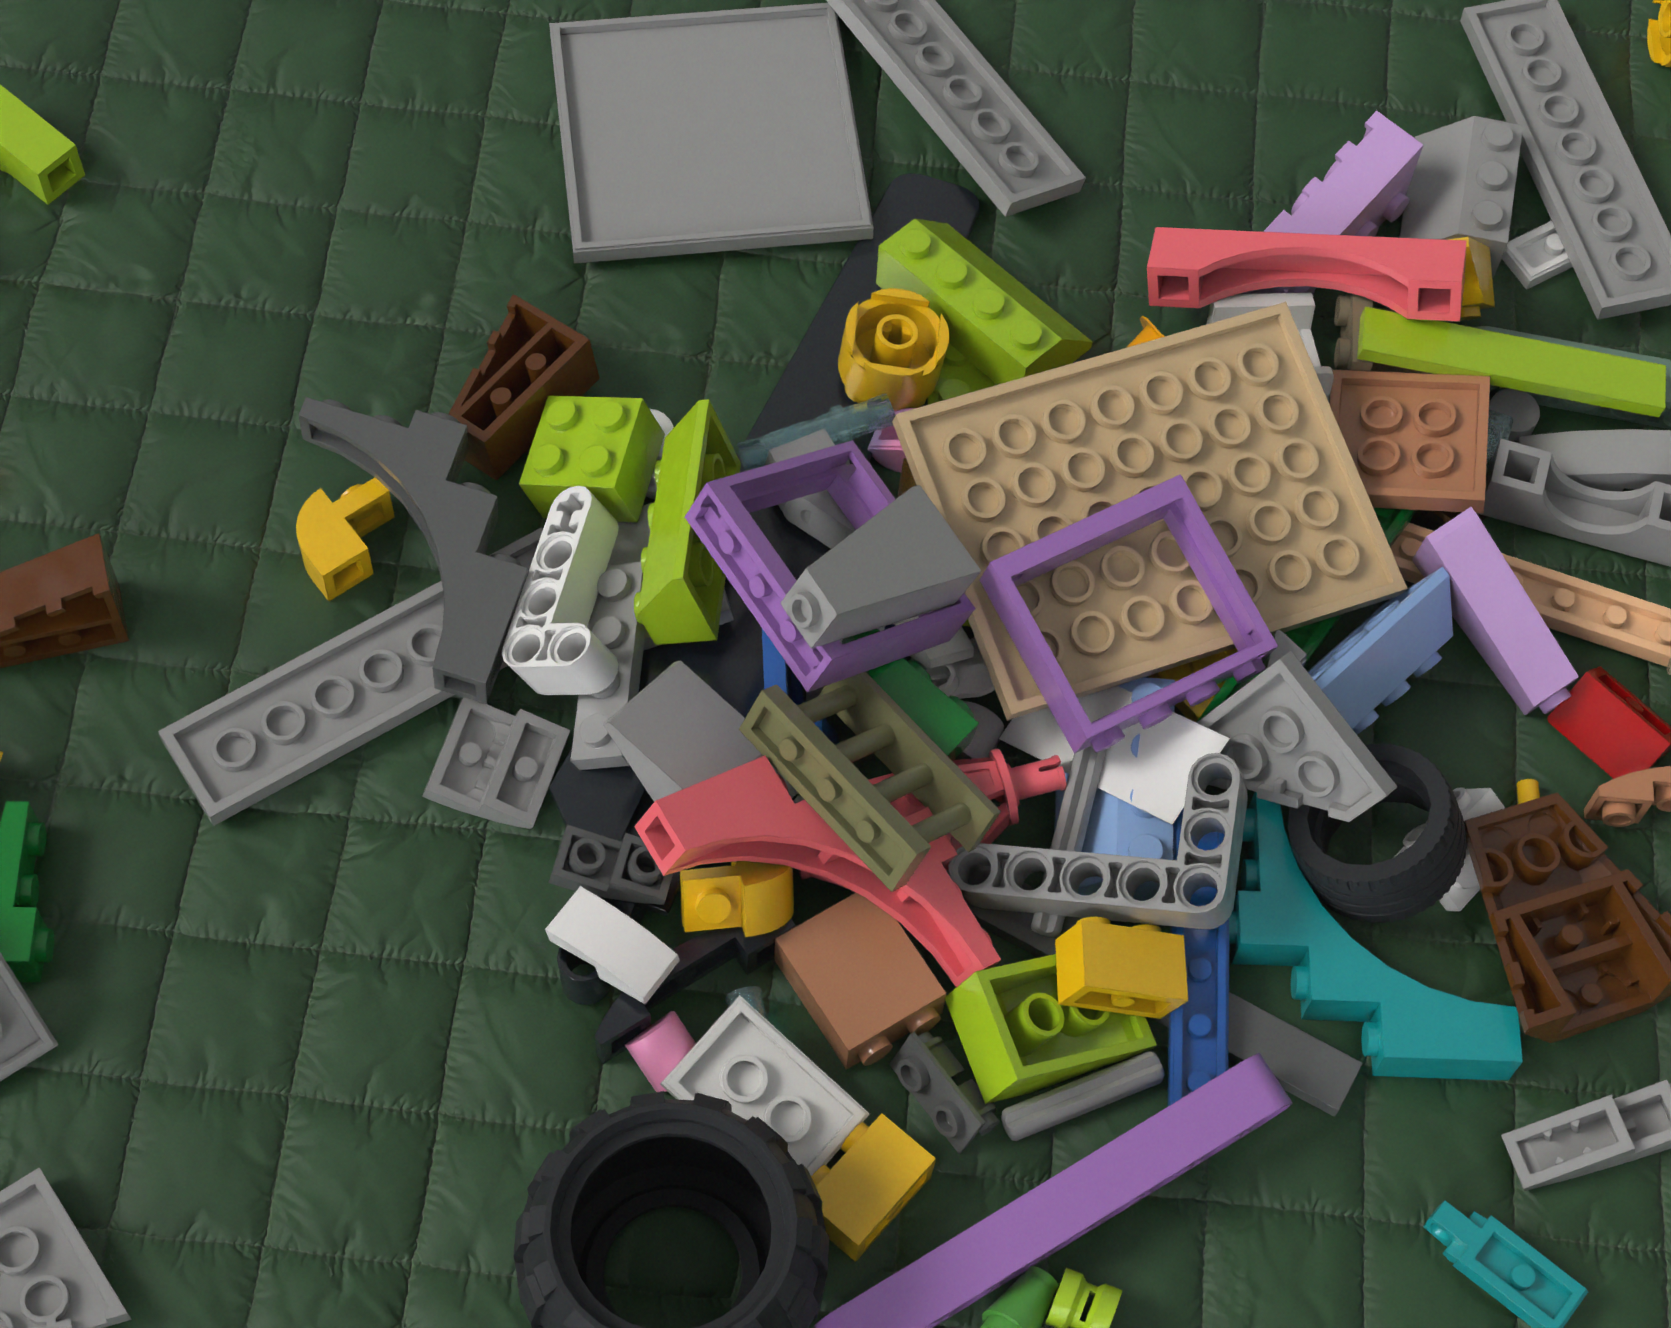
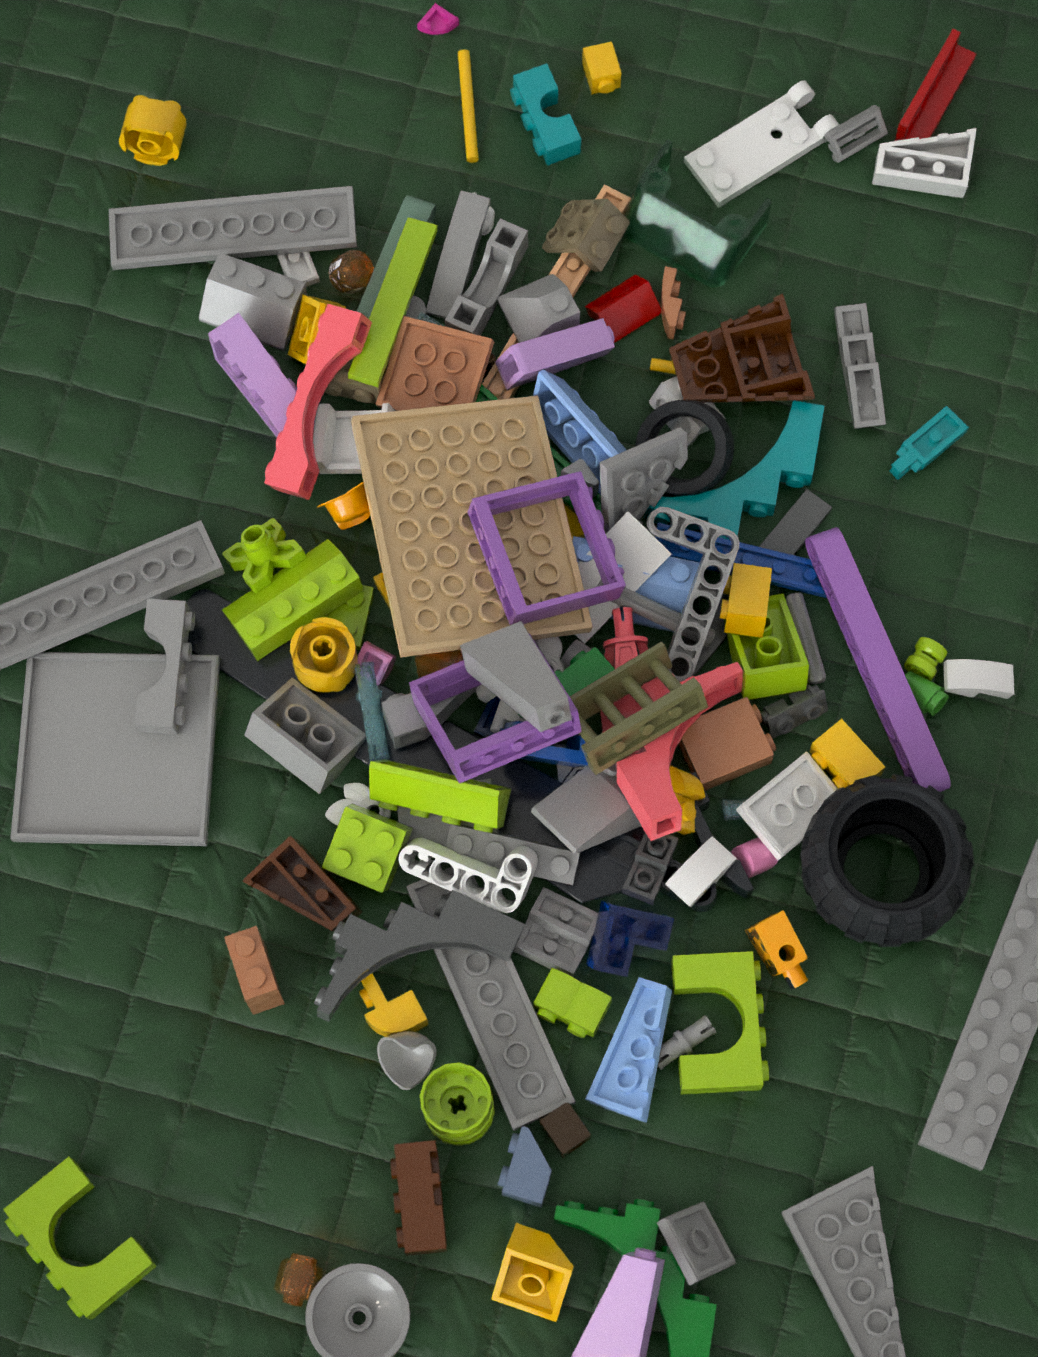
camera: 75 degrees left, 10 degrees up
none -> light grey arch [134,599,195,735]
none -> lime plant [222,518,307,593]
none -> nougat brick [224,926,285,1015]
none -> light grey slope [244,677,367,794]
none -> clear orange head [328,250,374,294]
none -> light grey helmet [377,1031,436,1090]
none -> lime wheel [420,1063,495,1146]
none -> light grey slope [497,274,580,343]
none -> sand blue slope [498,1126,551,1208]
none -> lime brick [533,968,612,1039]
none -> dark brown panel [540,1102,591,1158]
none -> light blue wing [586,977,672,1123]
none -> clear blue brick [587,900,674,977]
none -> light grey pin [658,1015,717,1070]
none -> lime arch [671,951,769,1095]
none -> light orange torso [744,910,808,990]

